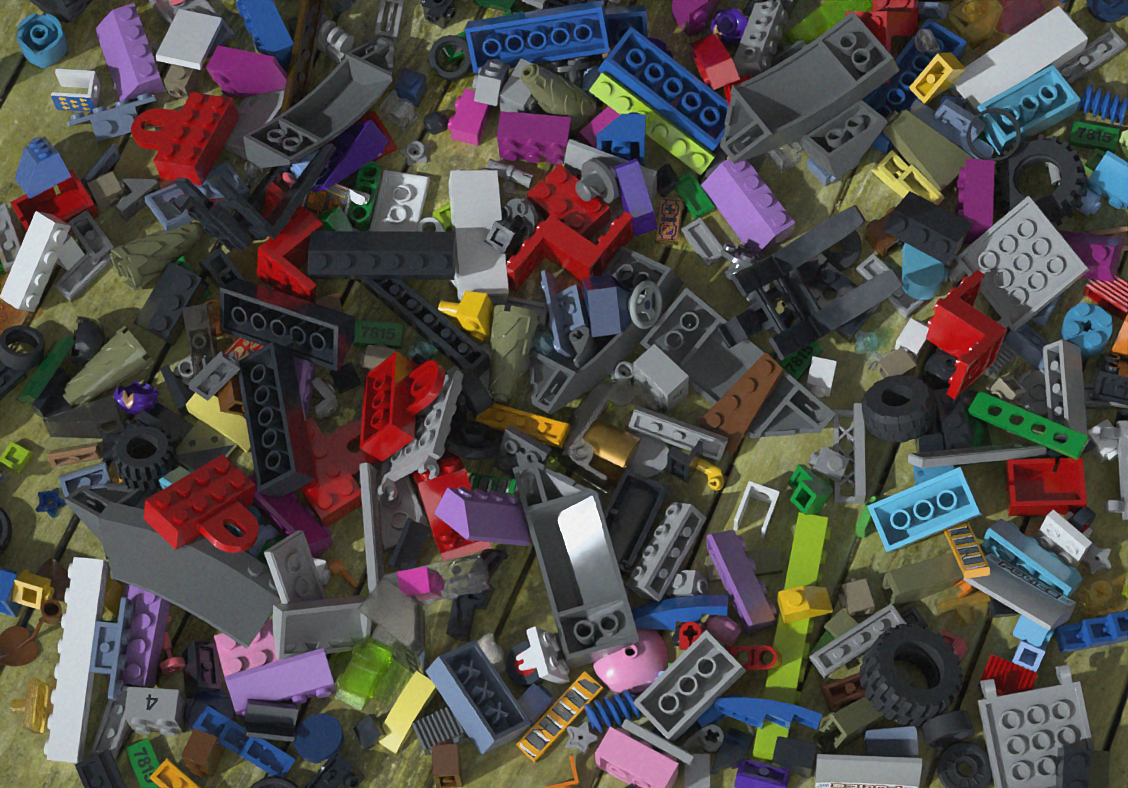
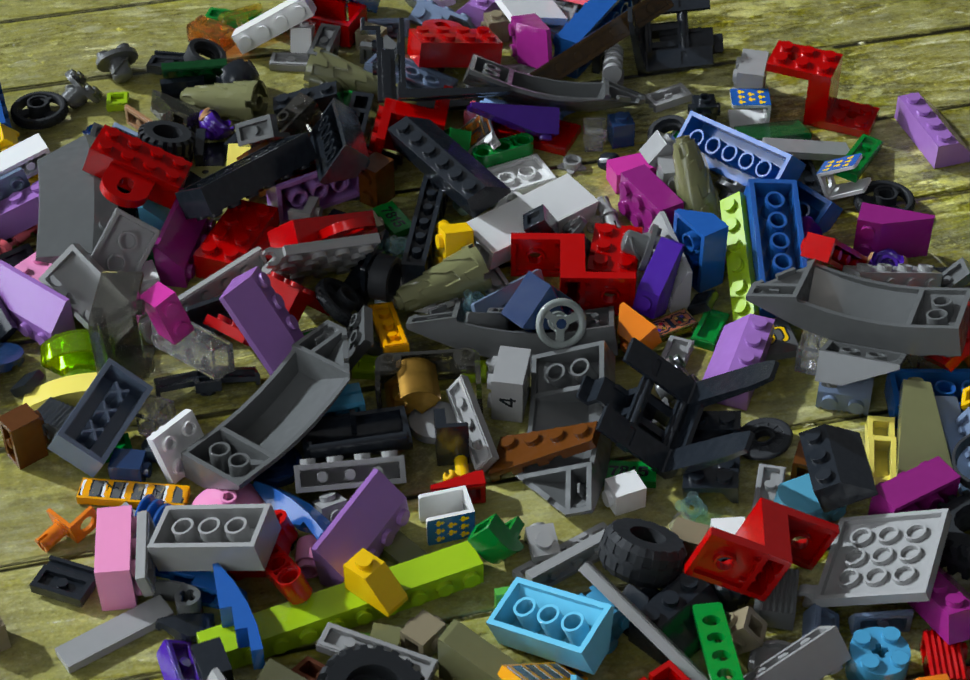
camera: 50 degrees right, 25 degrees down
none -> red slope [430,470,486,504]
none -> orange slope [617,302,662,353]

